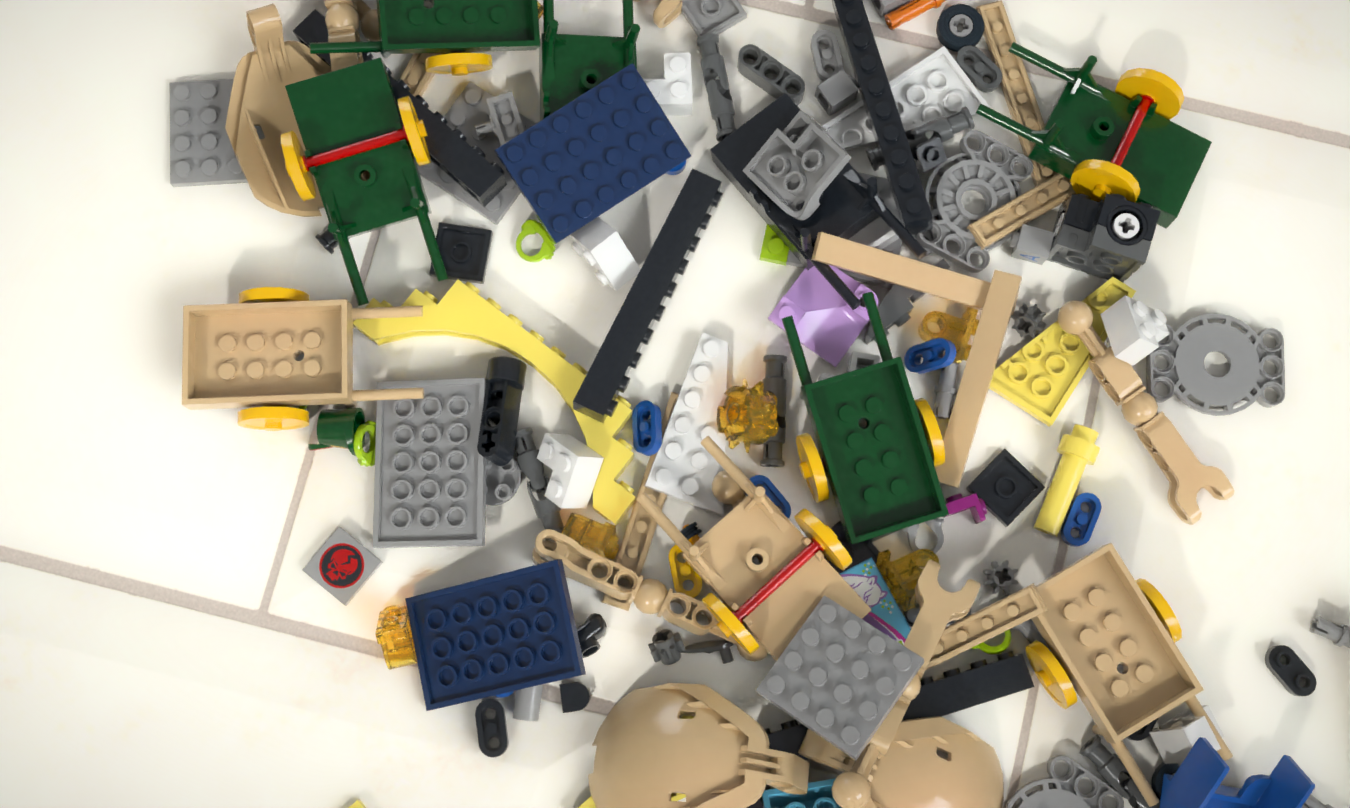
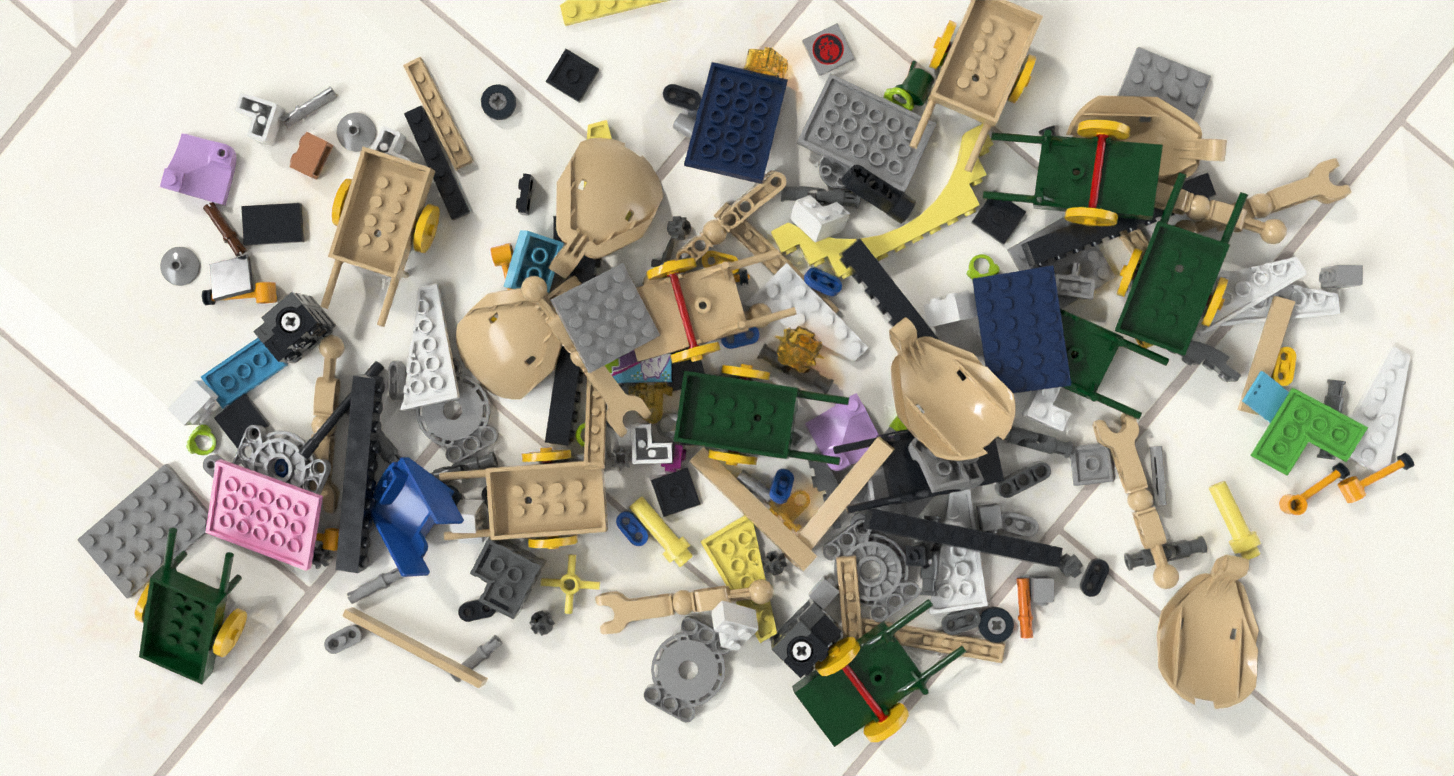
camera: 115 degrees right, 10 degrees up
black tile [559,682,590,713] -> none
clear yellow pin [562,513,620,560] -> none
black piece [577,613,607,658] -> none
none -> dark grey piece [470,537,547,620]
none -> dark grey gear [529,610,555,636]
none -> light yellow bar [541,554,600,614]
none -> white brick [631,423,673,464]
none -> tan windscreen [889,317,1015,461]

